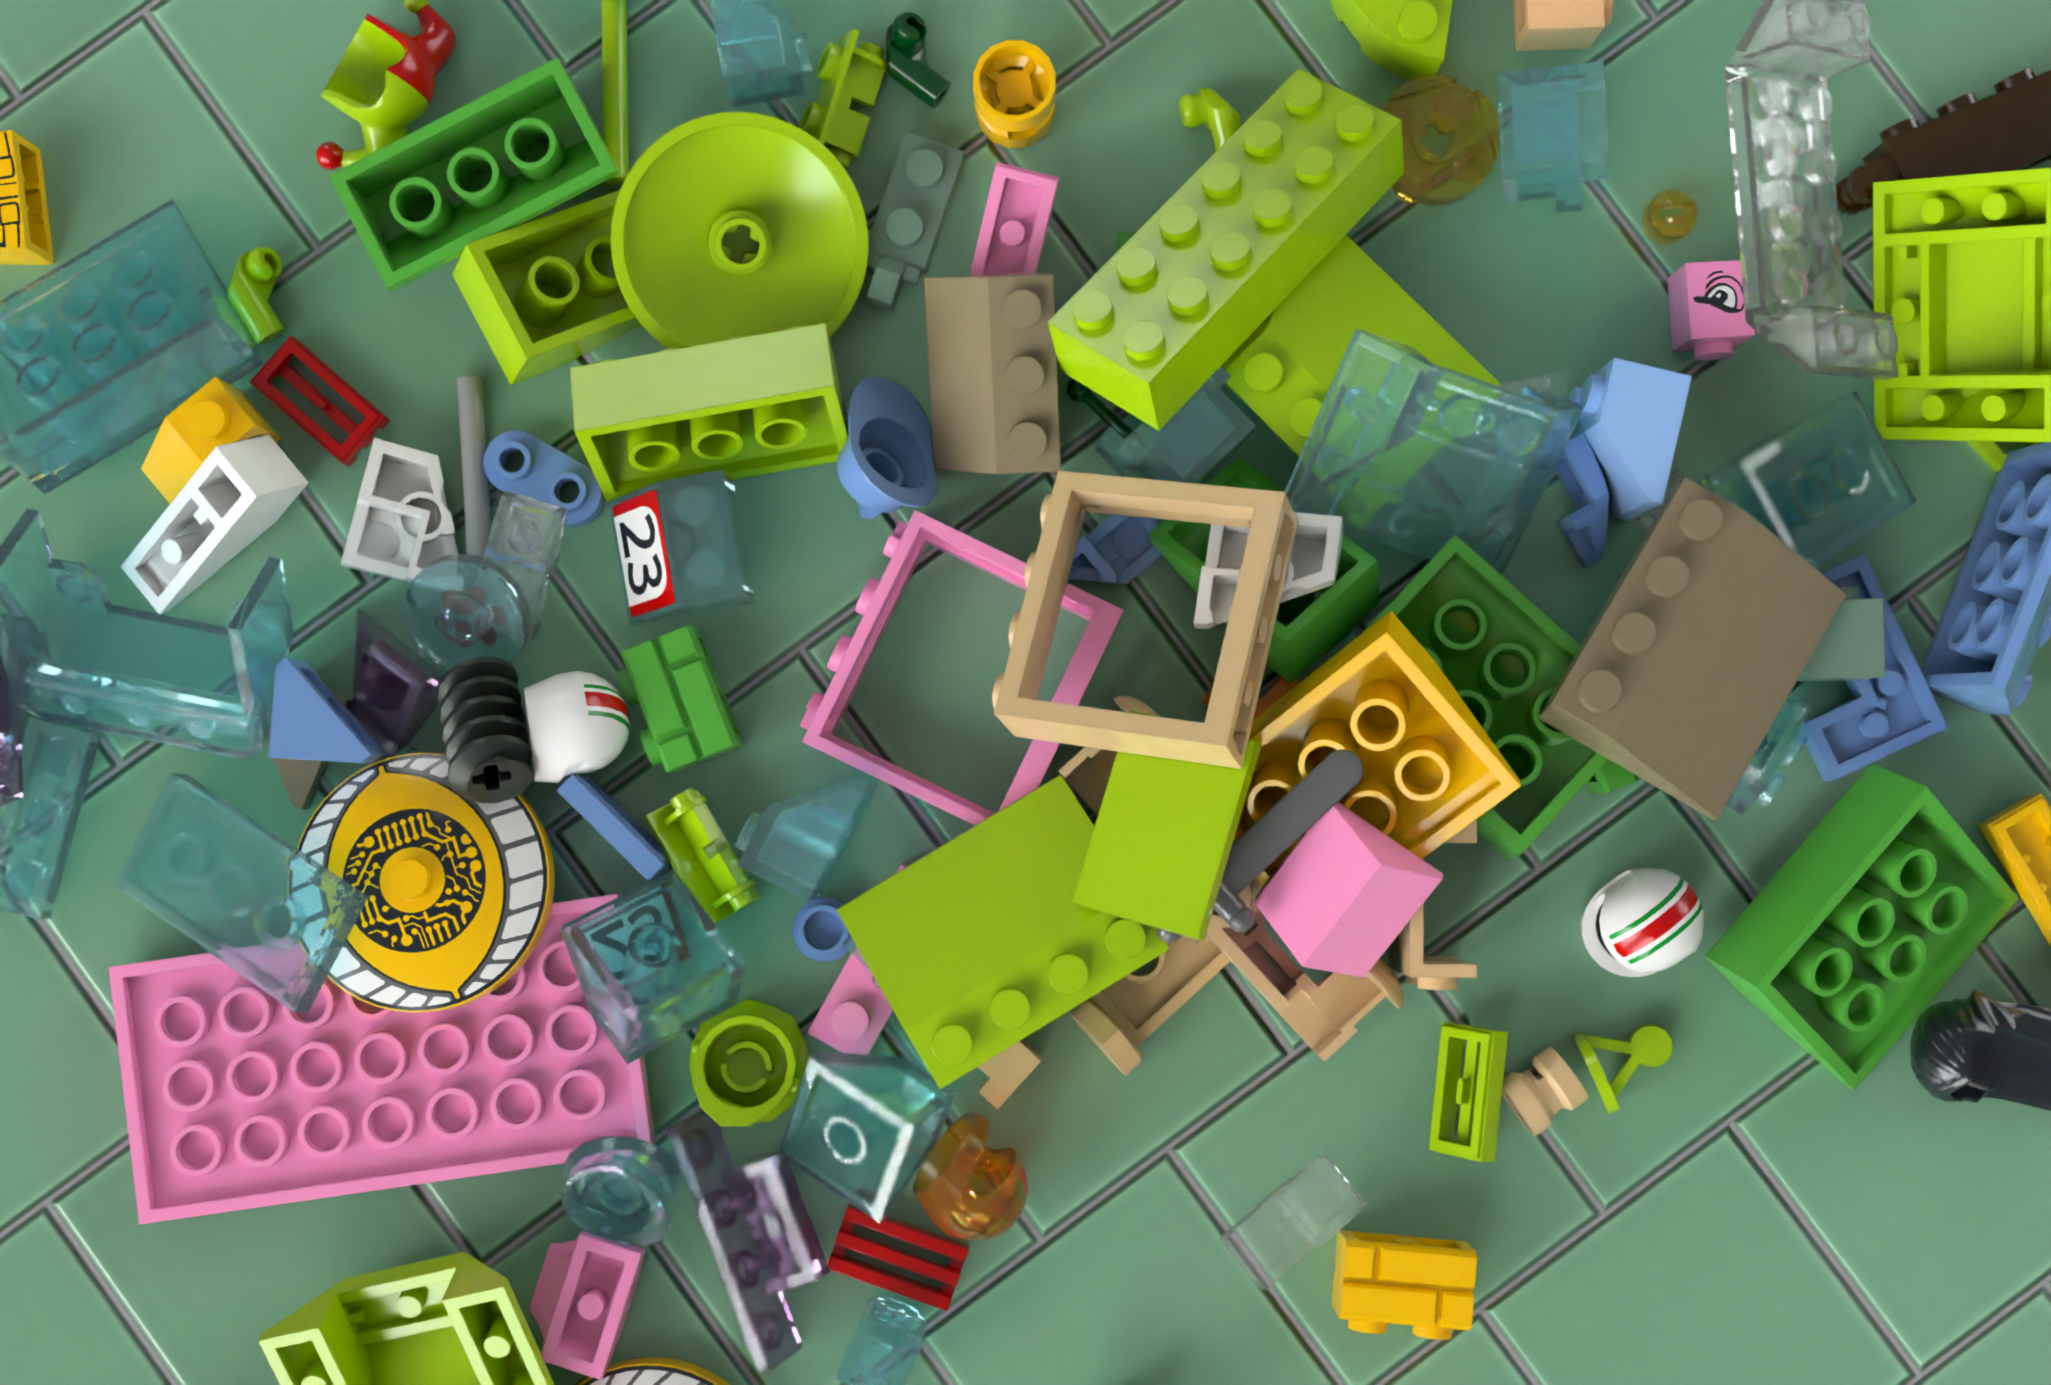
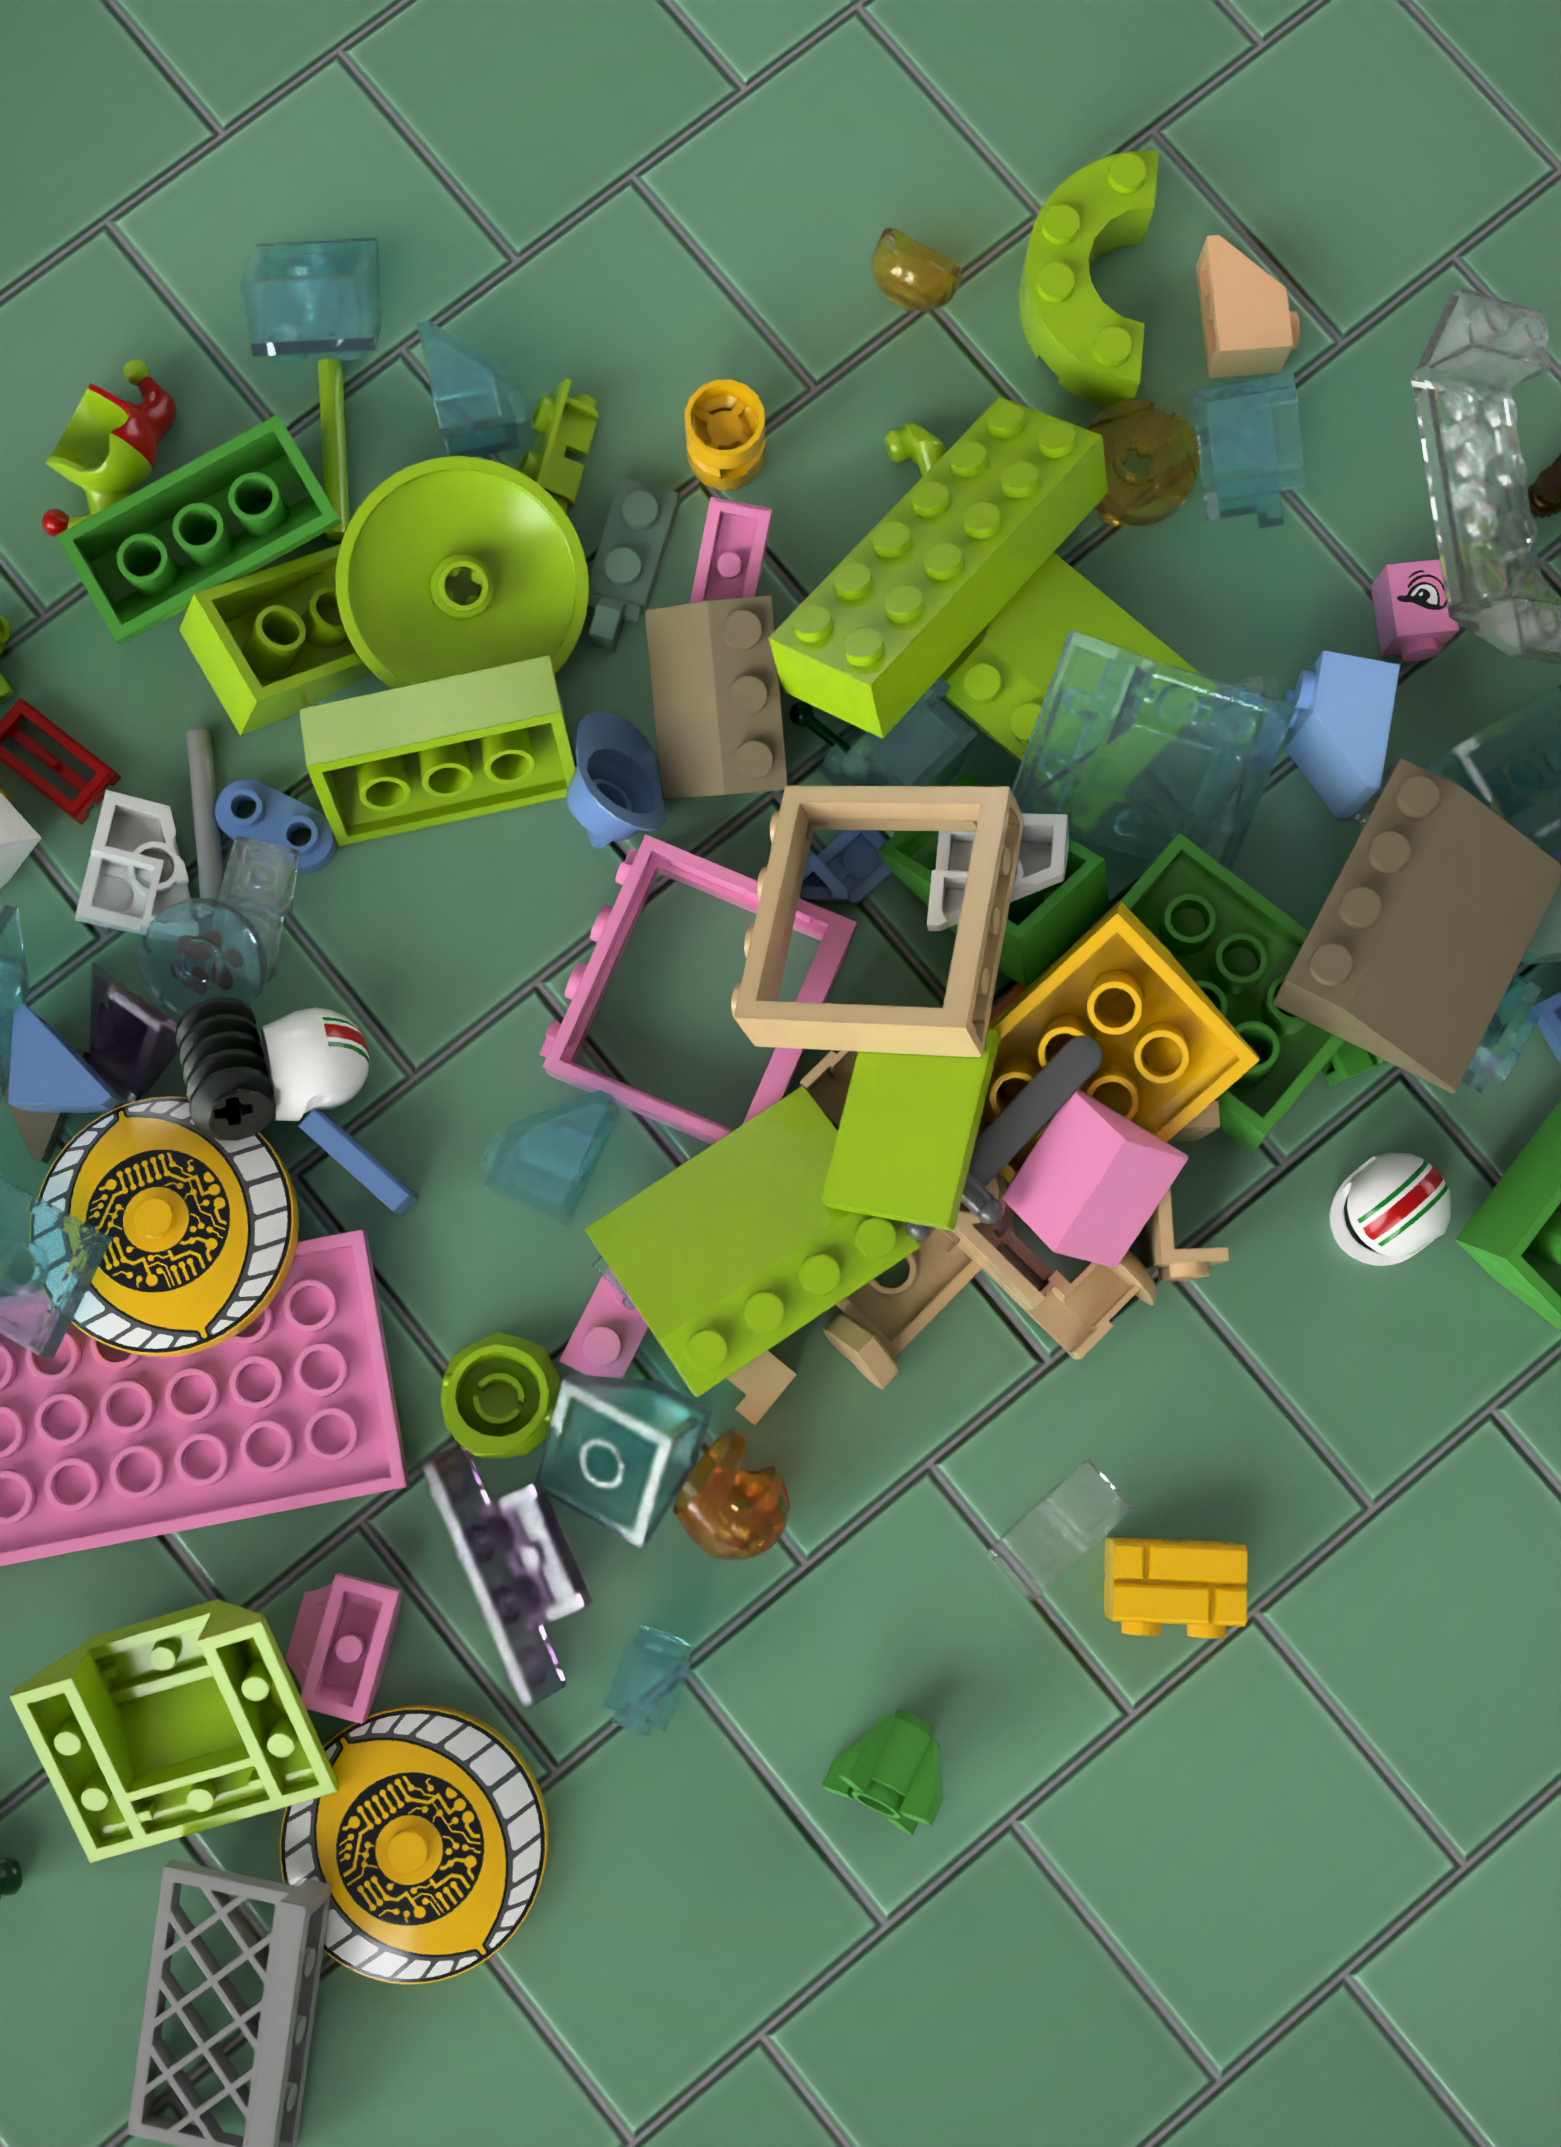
camera: 10 degrees left, 5 degrees down
clear light blue slope [561,870,746,1064] -> none
clear light blue piece [561,1136,680,1246] -> none
clear light blue slope [608,469,755,626] -> none
bright green brick [617,625,745,774] -> none
lime hinge [644,788,761,928] -> none
medium blue plate [793,897,854,962] -> none
red tile [826,1203,969,1311] -> none
dark green arm [885,12,951,109] -> none
lime tile [1429,1022,1508,1162] -> none
tan wheel [1502,1046,1589,1137] -> none
medium blue slope [1546,433,1609,568] -> none
lime piece [1574,1023,1673,1114] -> none
clear yellow hinge [1642,189,1698,244] -> none

